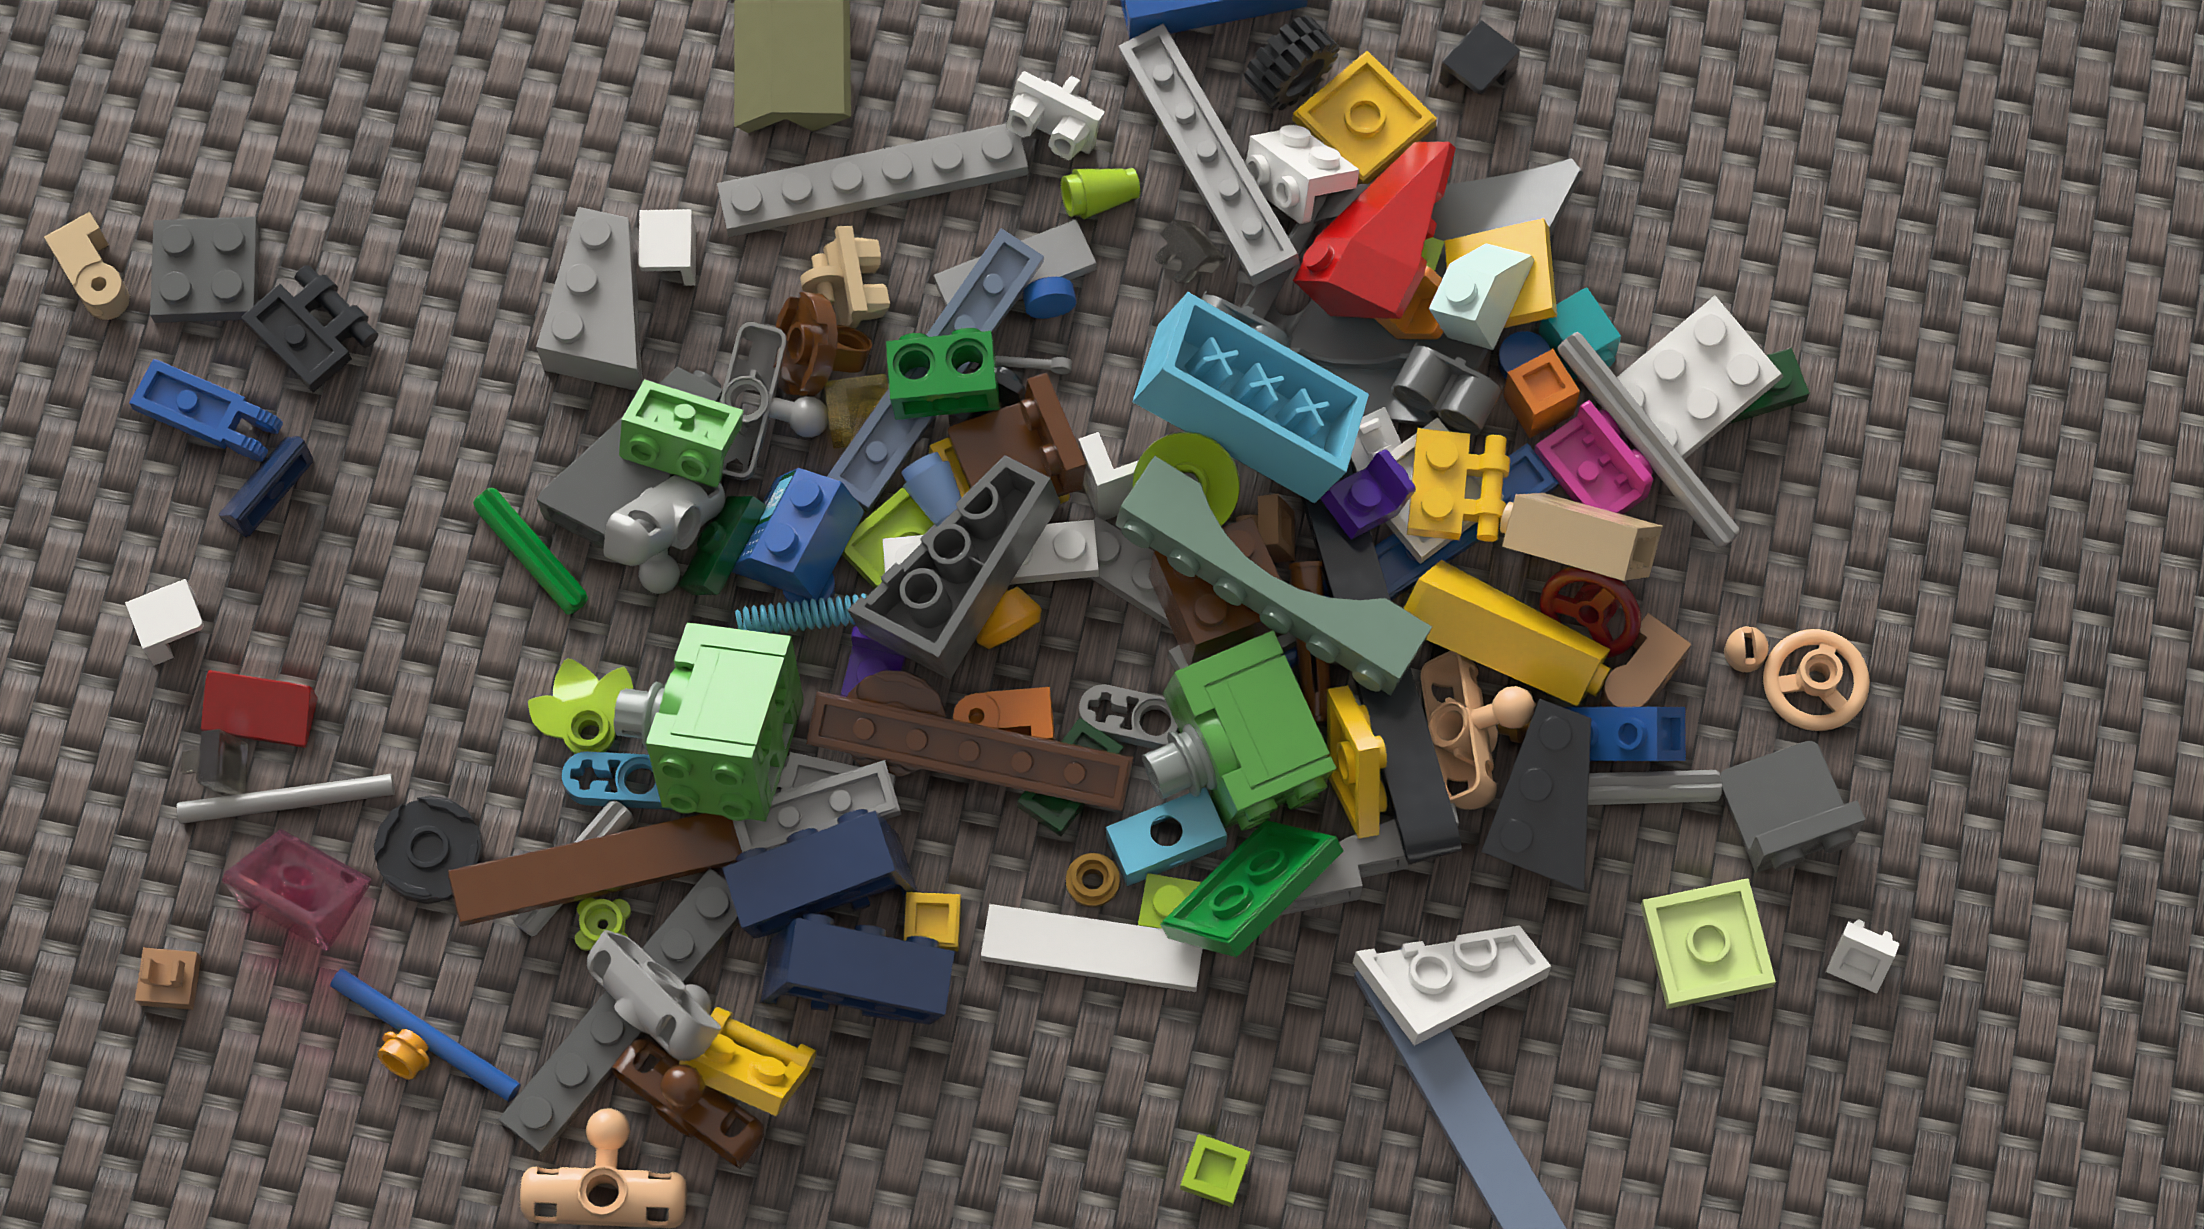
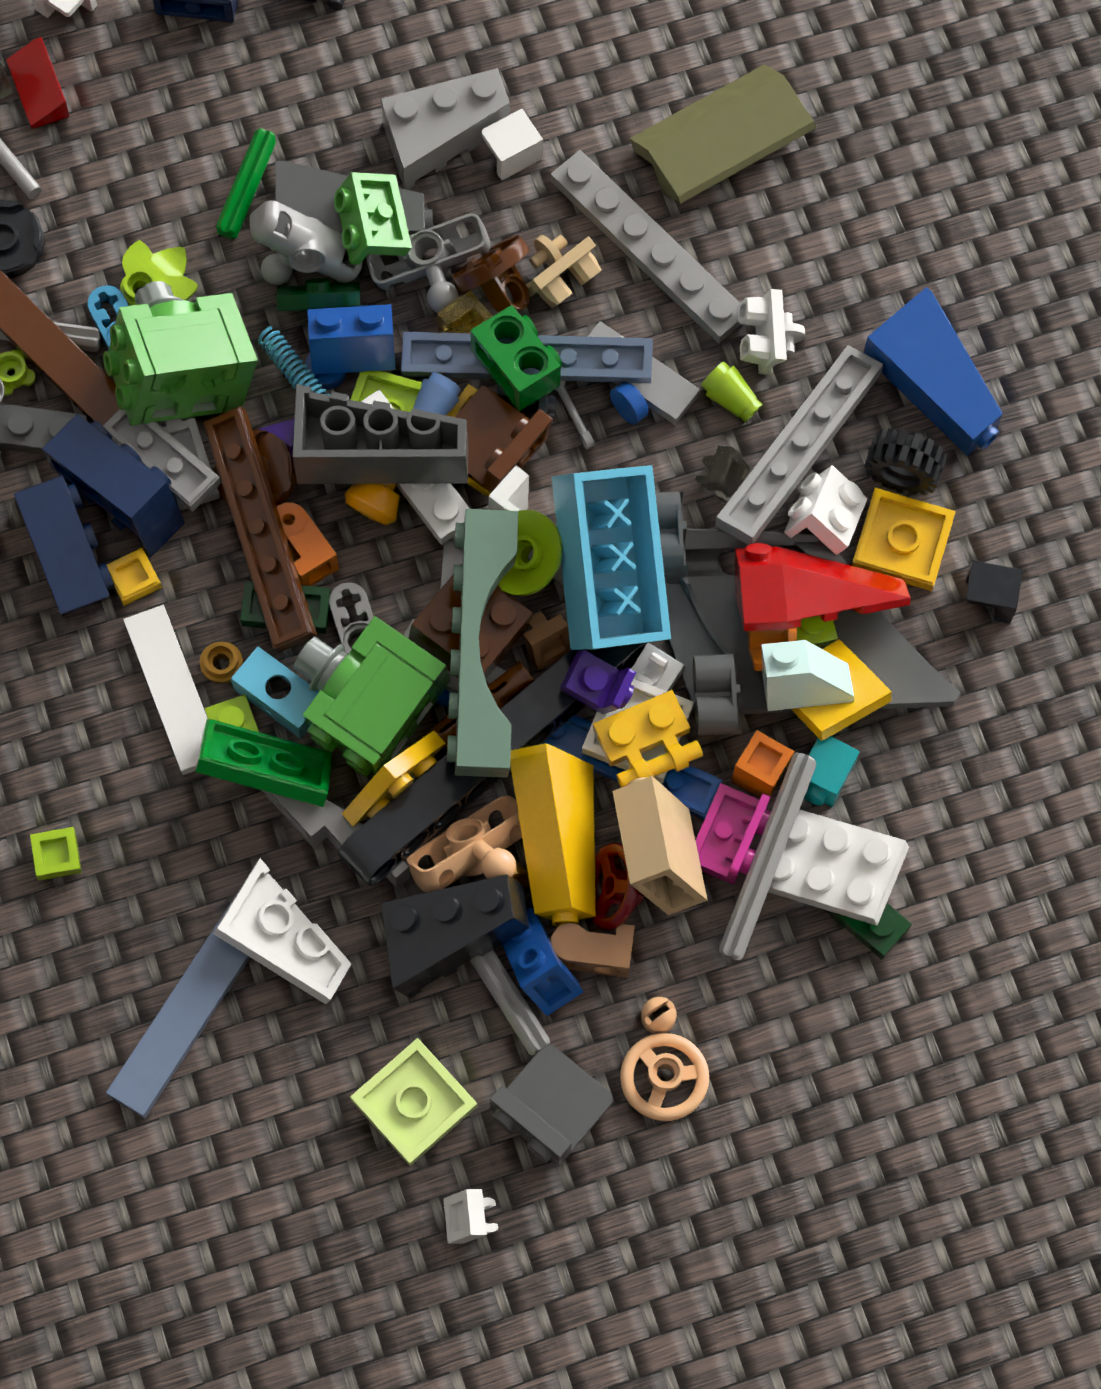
camera: 55 degrees right, 0 degrees up
blue tile [1498,331,1550,379] -> none

